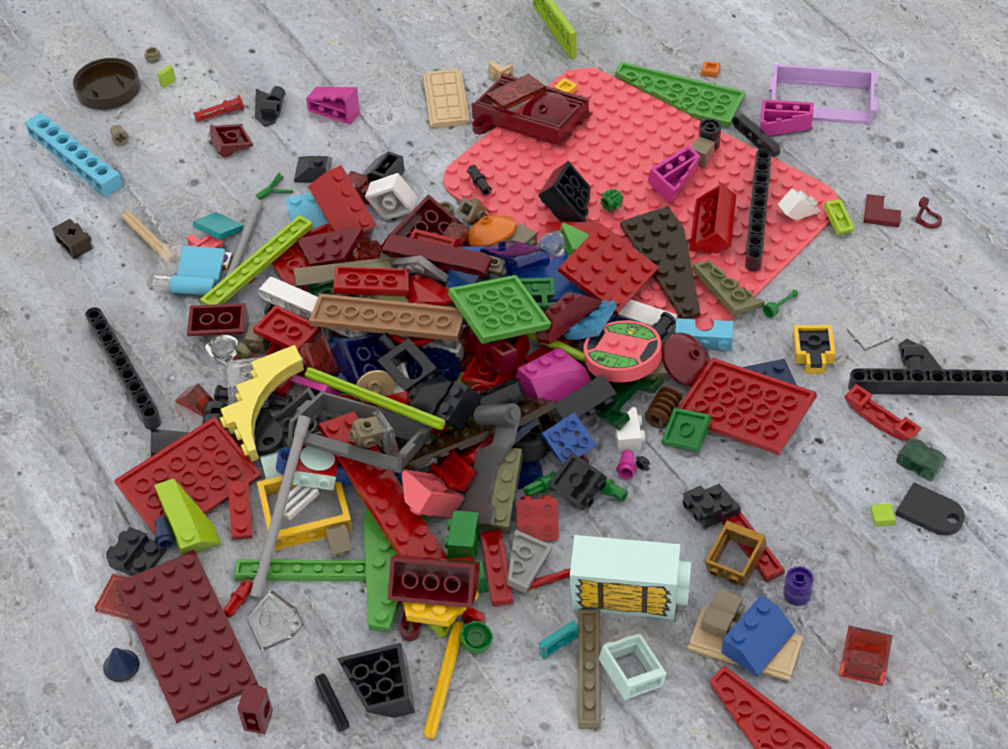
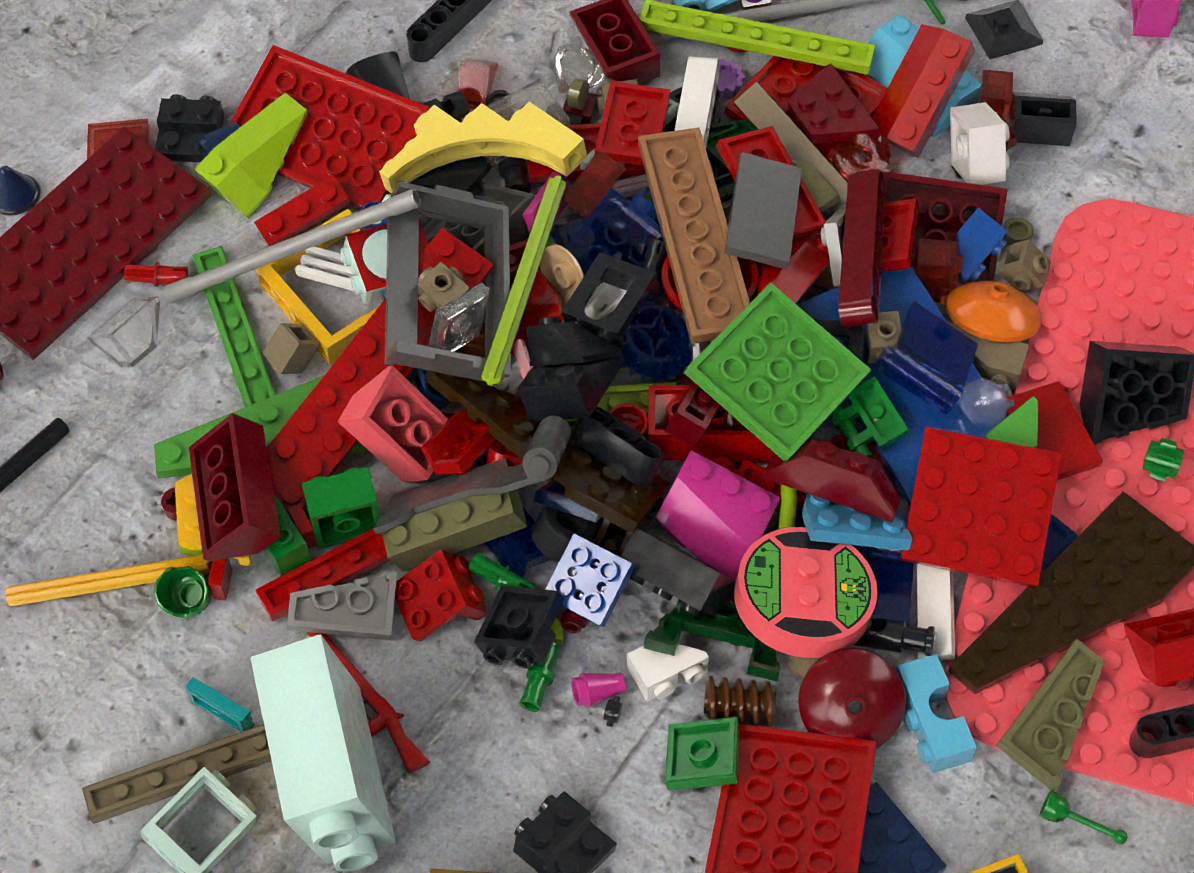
camera: 65 degrees right, 10 degrees up
black wedge [337,643,415,718] -> none
black pin [467,165,492,196] -> none
none -> dark grey tile [724,152,802,269]
none -> blue slope [955,207,1008,284]

